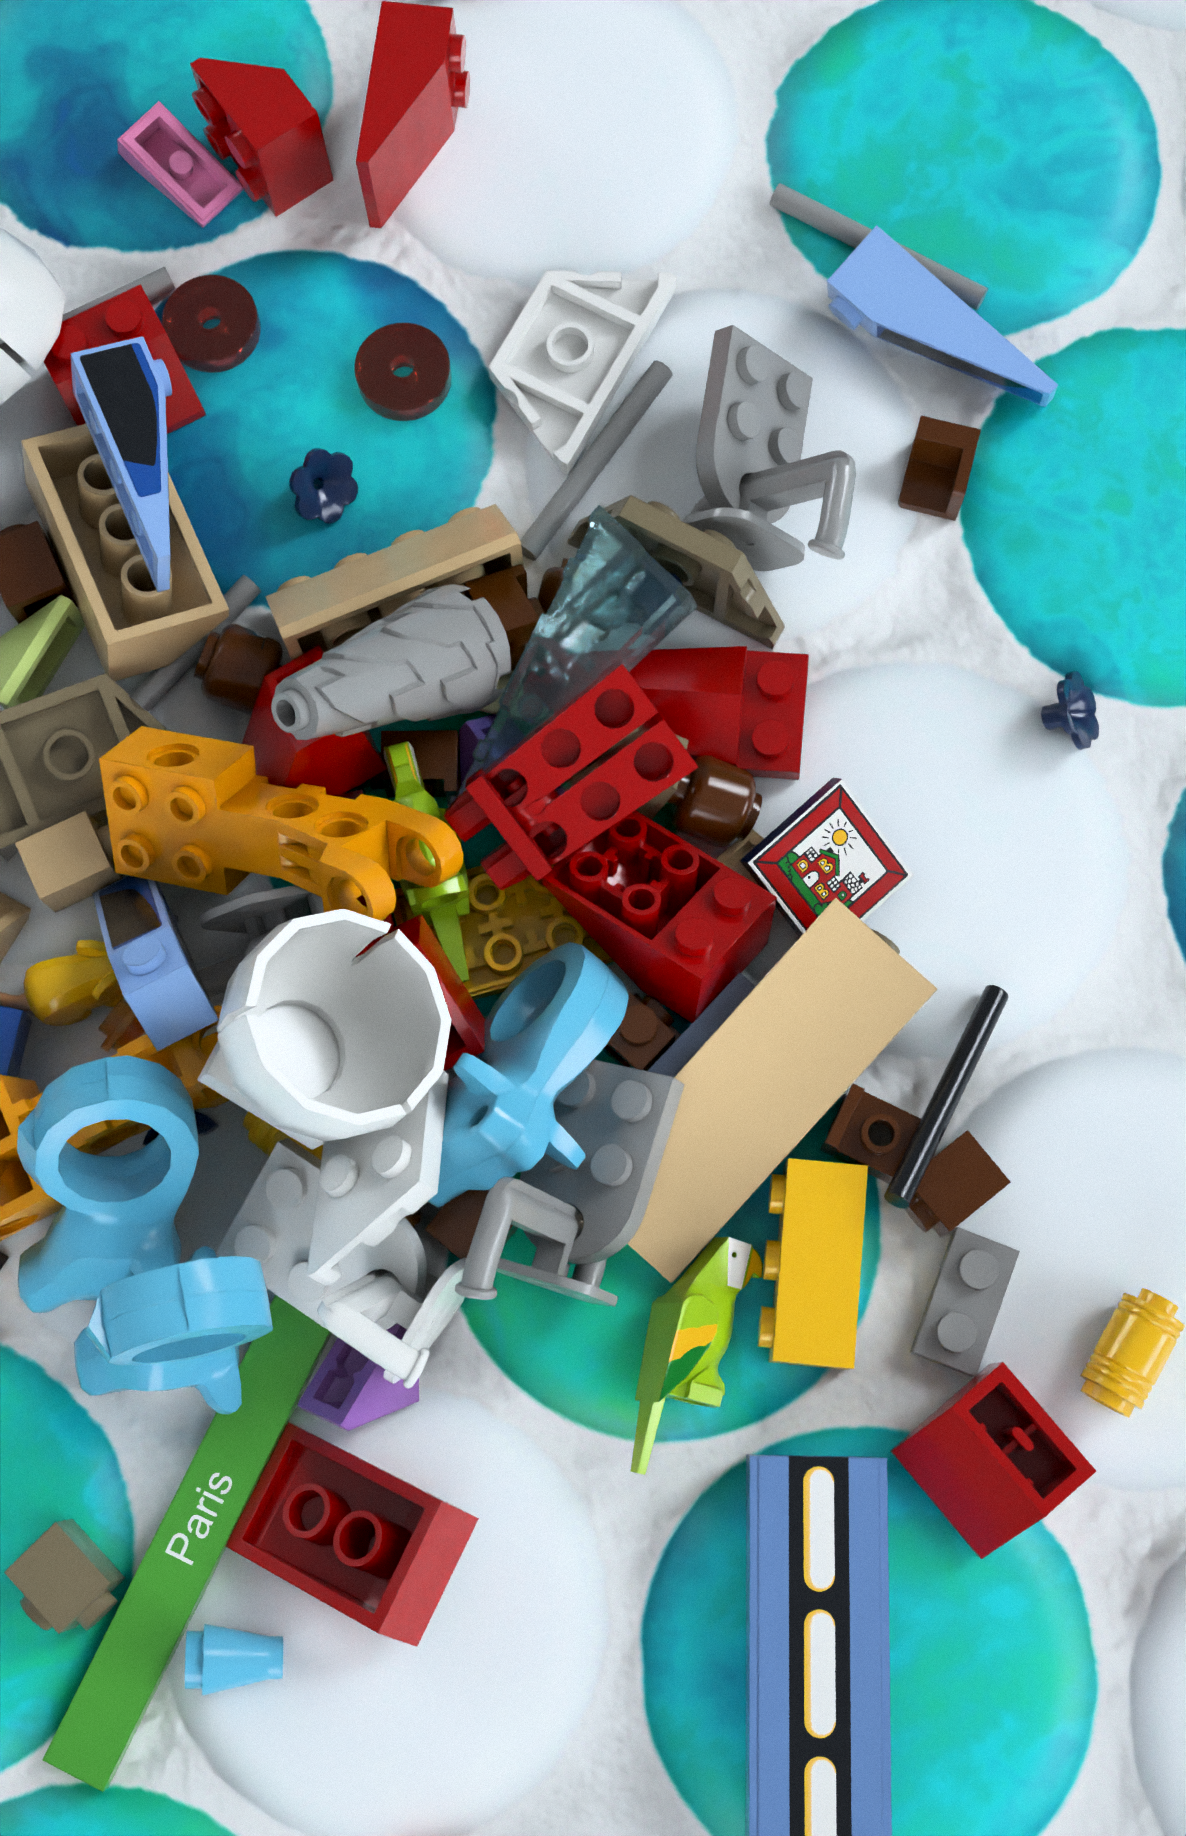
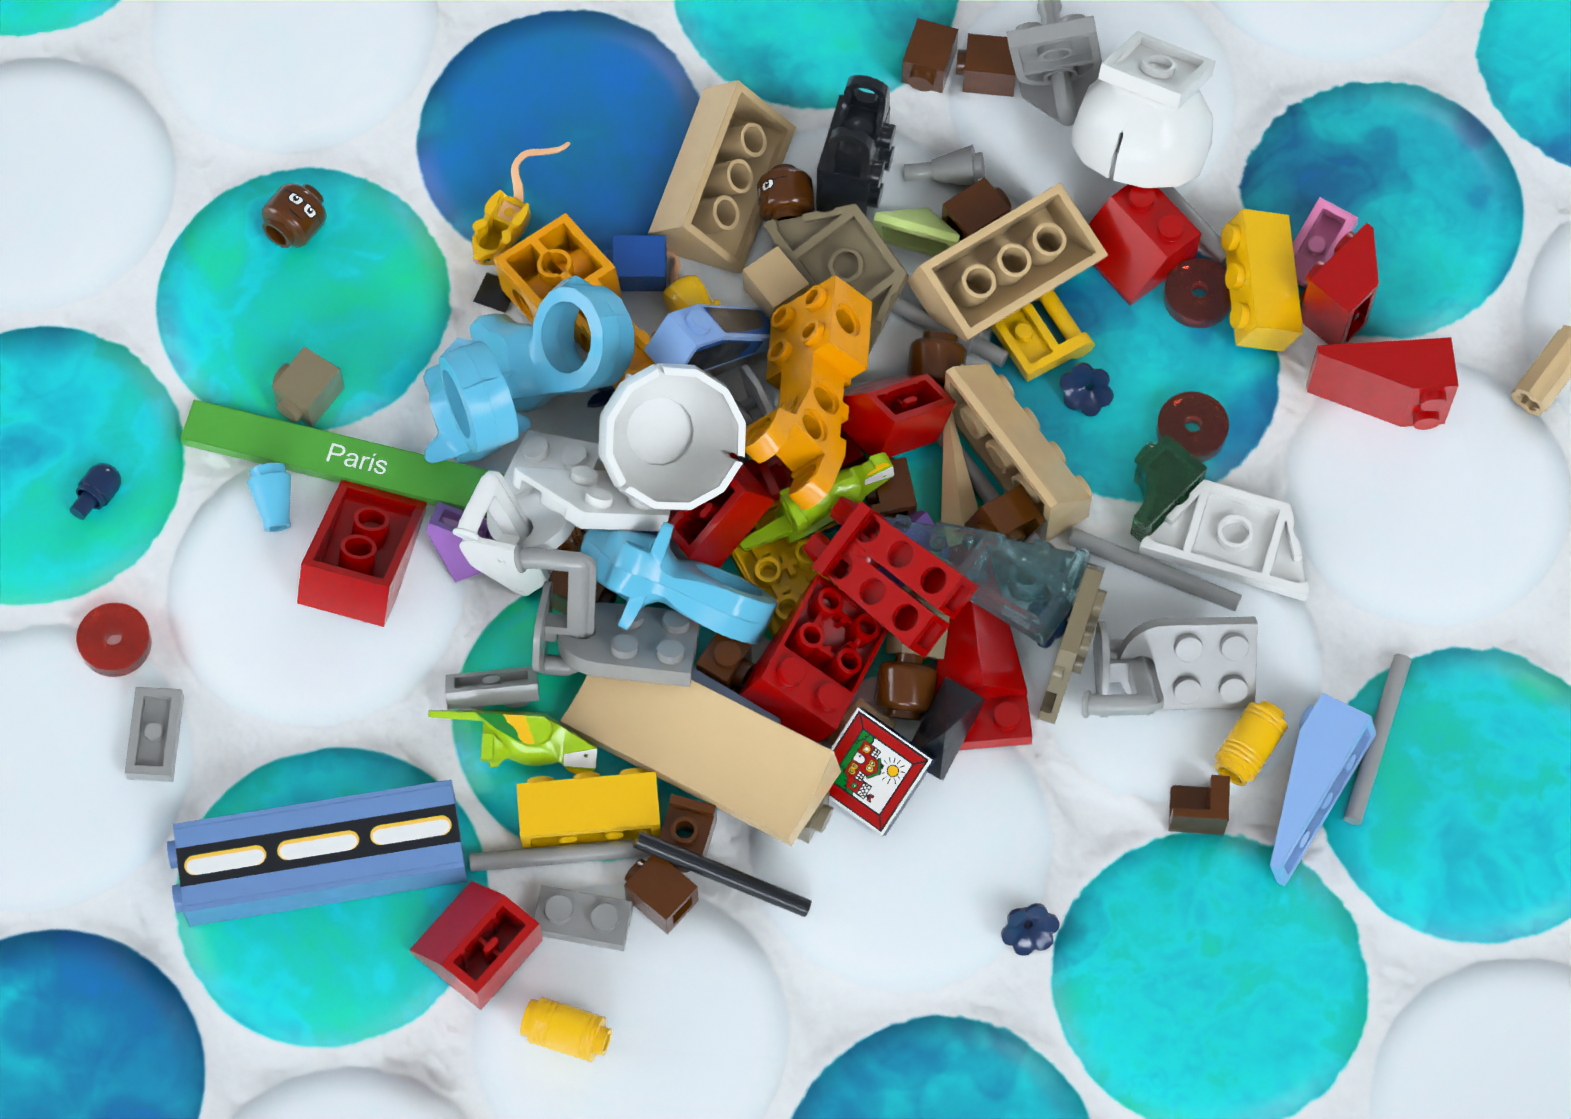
camera: 75 degrees right, 10 degrees down
slope [70,336,172,592] -> none
light grey cone [271,584,511,740] -> none
none -> light grey plate [445,666,539,710]
none -> light grey bar [469,839,651,872]
none -> black slope [911,677,986,780]
none -> yellow plate [991,289,1095,382]
none -> clear green arch [1130,434,1207,542]
none -> yellow head [1214,700,1288,786]
none -> yellow brick [1221,209,1304,352]

